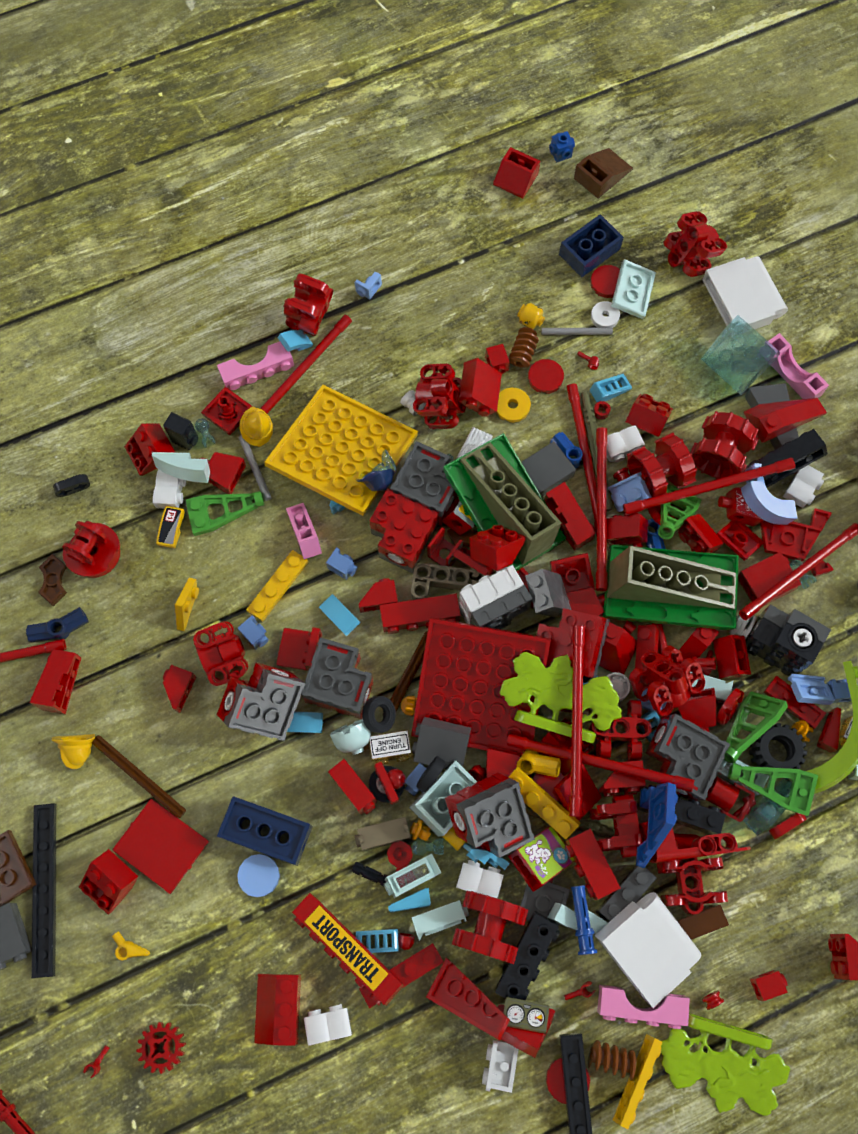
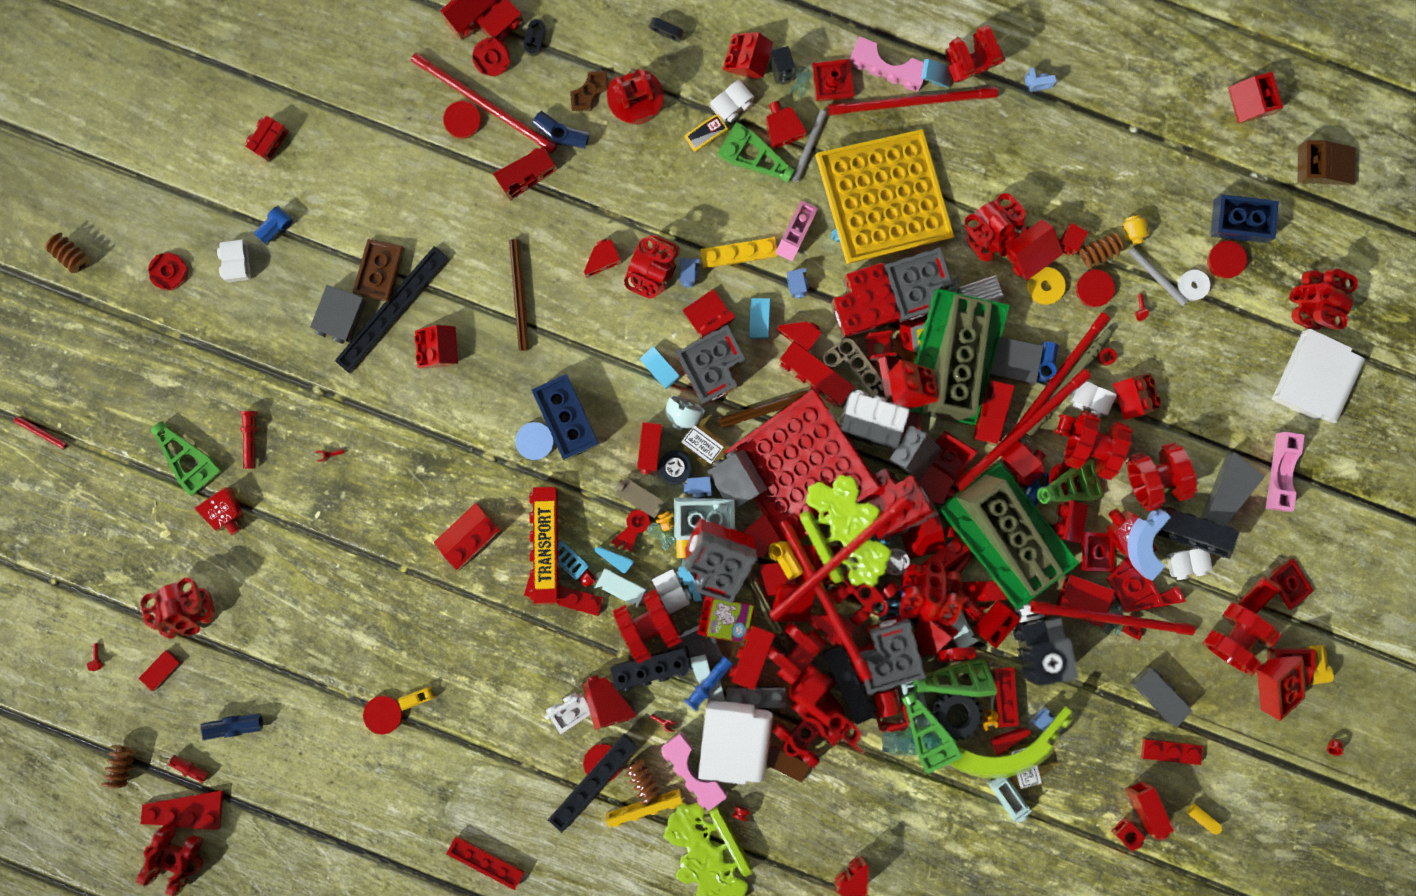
camera: 45 degrees right, 15 degrees up
yellow piece [52,734,95,769] -> none
red piece [112,798,210,894] -> none
yellow animal [112,931,150,961] -> none
red gear [136,1021,186,1074] -> none
light aqua slope [152,452,210,483] -> none
yellow wing [175,577,199,631] -> none
piece [216,663,306,741] -> none
yellow piece [239,407,273,447] -> none
white brick [304,1004,352,1046] -> none
black axle [352,862,388,886] -> none
dark blue hair [356,450,396,491] -> none
black tyre [362,696,396,733] -> none
red tile [374,762,406,805] -> none
light aqua window [384,853,441,898] -> none
white wheel [400,390,426,416] -> none
light orange plate [401,696,417,716] -> none
black tyre [416,756,446,792] -> none
red wing [426,957,510,1041] -> none
red hinge [468,765,486,782] -> none
slope [503,997,550,1034] -> none
yellow plate [508,766,580,839] -> none
blue brick [549,131,575,163] -> none
medium azure slope [590,374,632,402] -> none
light blue plate [608,472,651,512] -> none
light aqua tile [611,259,656,319] -> none
red piece [623,458,795,515] -> none
blue wing [636,783,678,868] -> none
clear light blue slope [701,315,780,395] -> none
red wedge [743,398,827,443] -> none
red brick [749,970,788,1001] -> none
red beam [768,812,807,839] -> none
light blue plate [788,674,835,705] -> none

